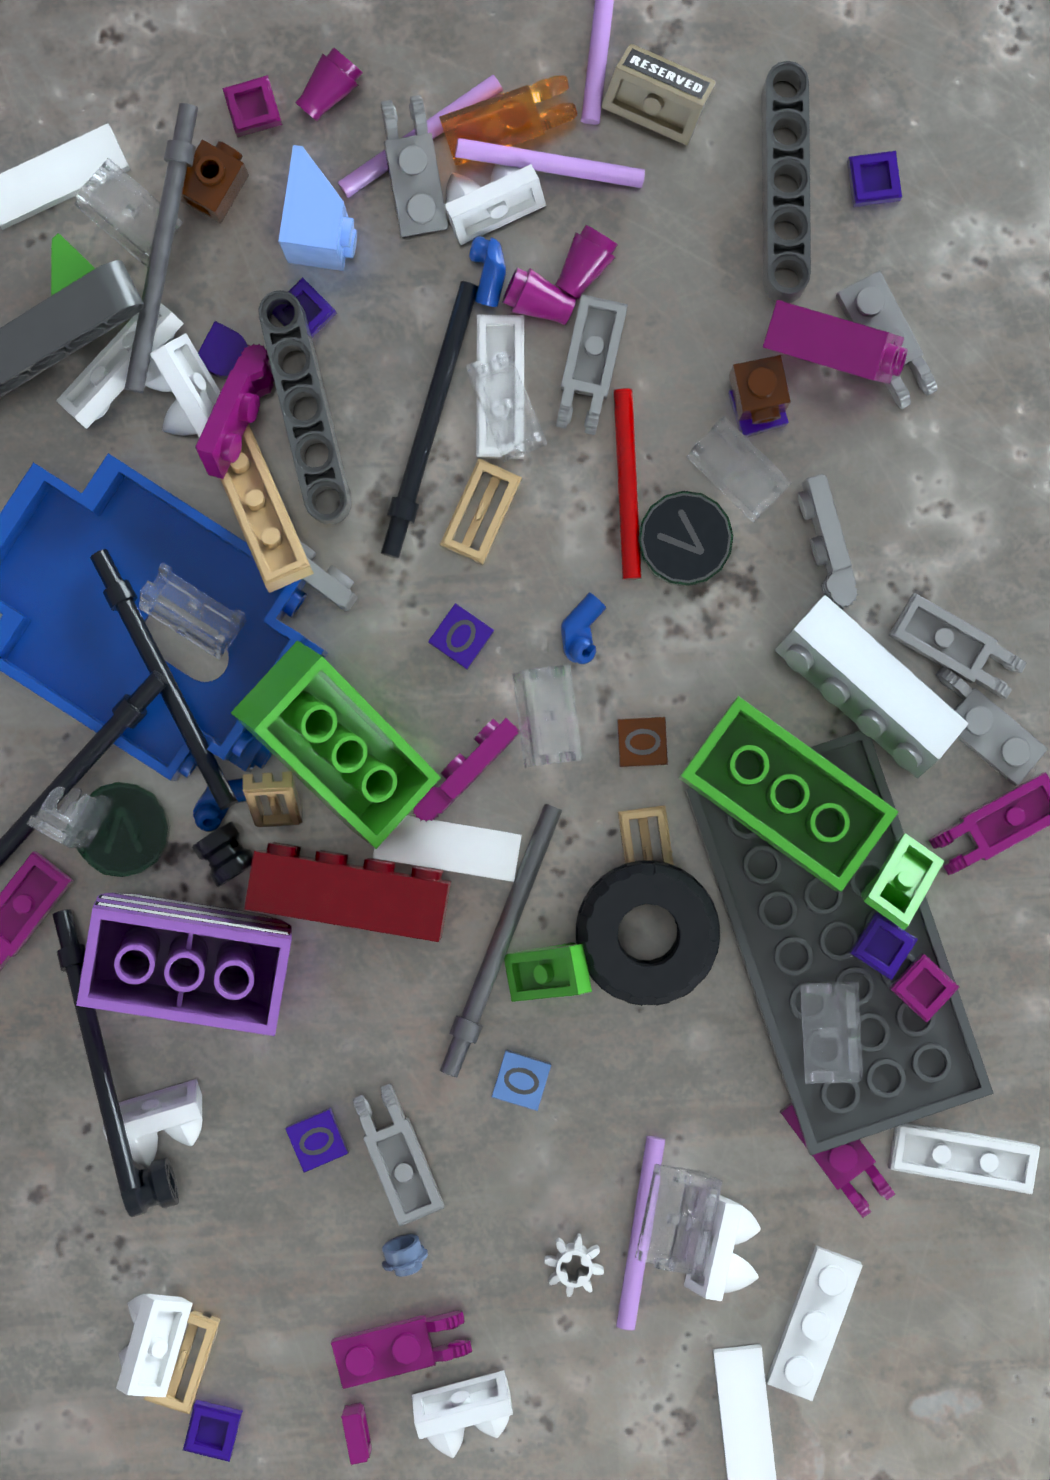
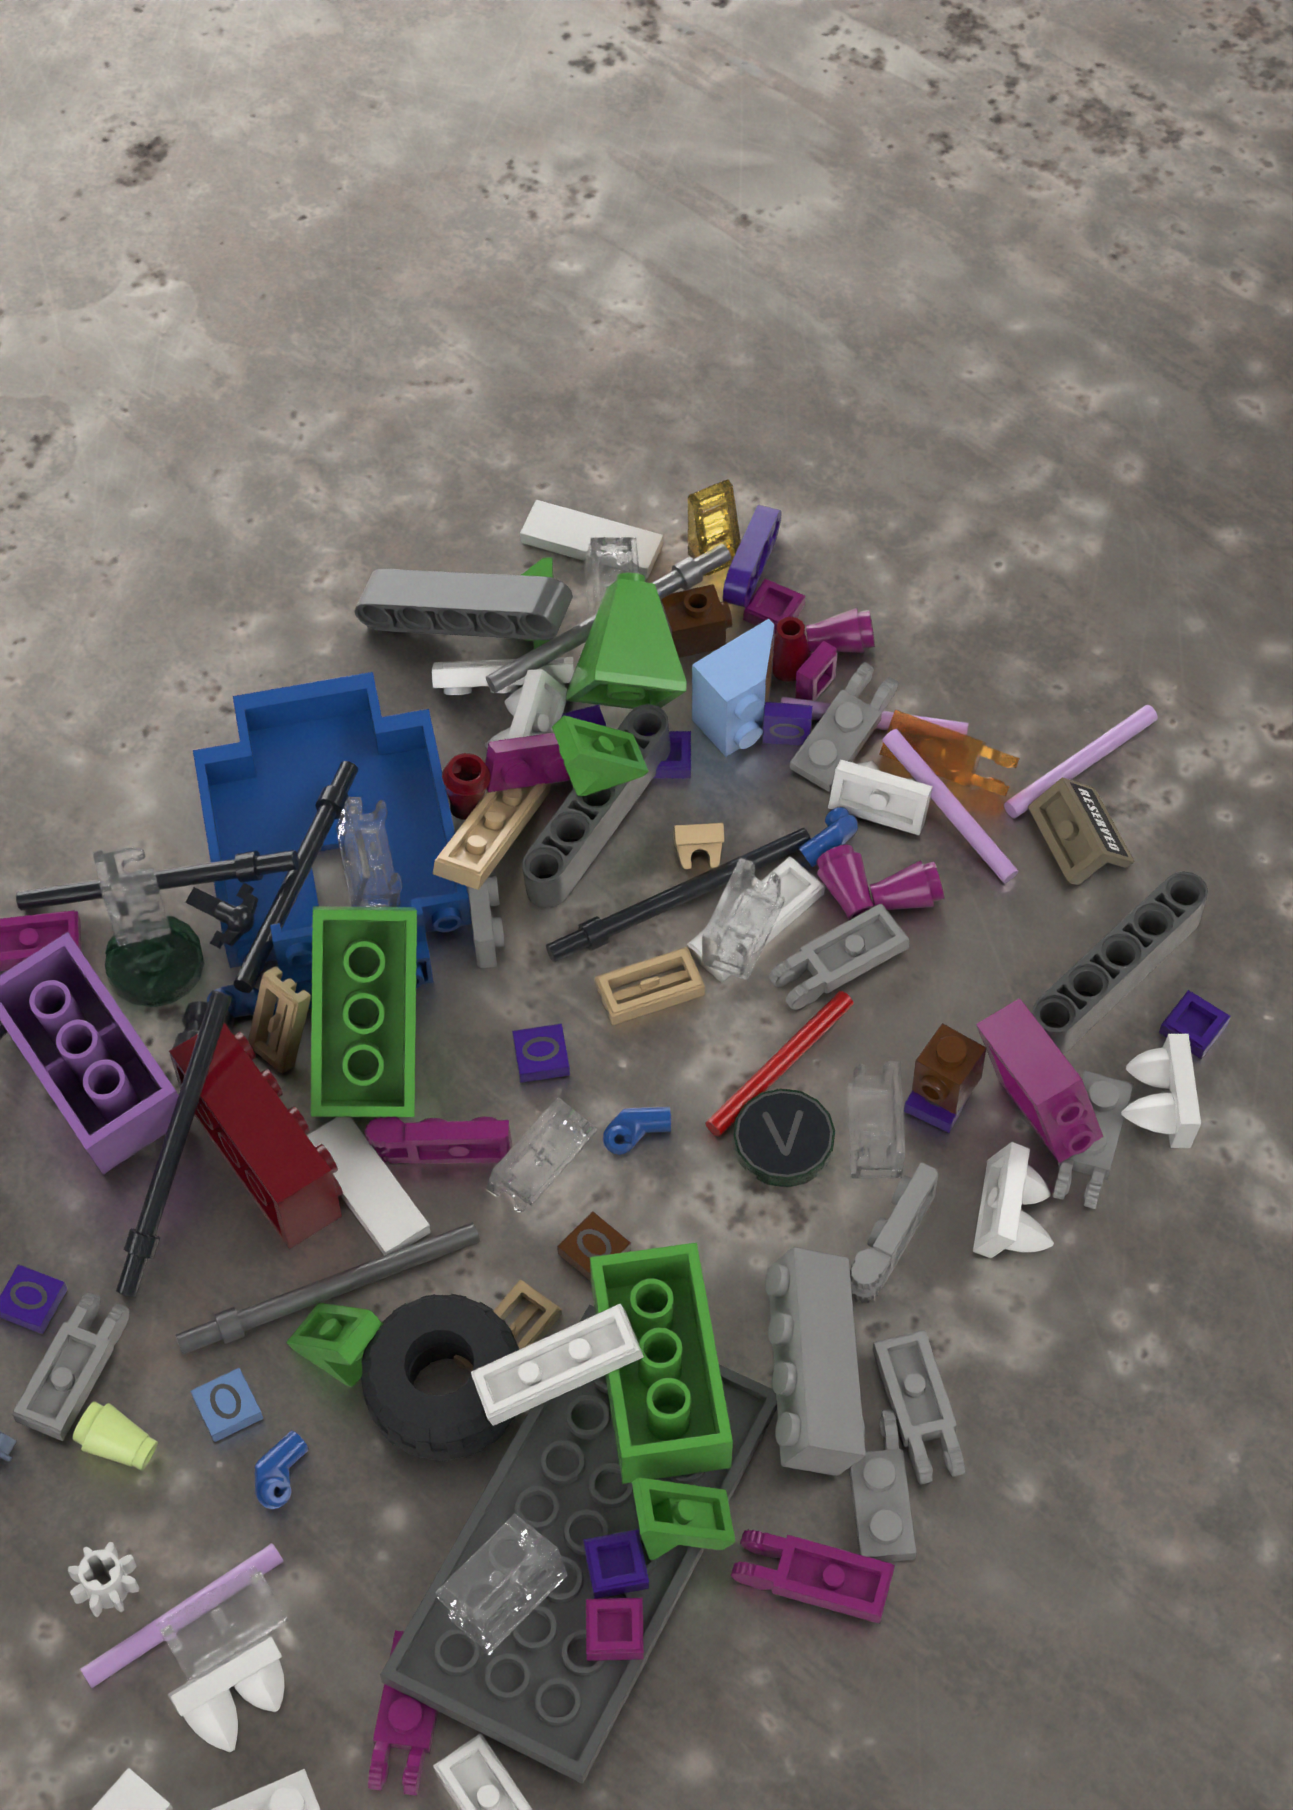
camera: 45 degrees right, 30 degrees down
none -> yellowish green cone [72,1401,158,1471]
none -> black bar [116,990,232,1297]
none -> black piece [185,883,258,949]
none -> blue arm [255,1430,309,1509]
none -> dark red cone [442,753,491,820]
none -> white tile [471,1303,644,1426]
none -> bright green slope [552,715,649,796]
none -> bright green slope [566,573,687,709]
none -> tan tile [673,823,724,870]
none -> clear yellow slope [687,479,741,576]
none -> beam [722,505,782,608]
none -> dark purple tile [763,702,813,746]
none -> dark red cone [772,617,811,682]
none -> magenta tile [795,641,837,701]
none -> white tile [973,1142,1054,1258]
none -> white tile [1121,1034,1201,1148]

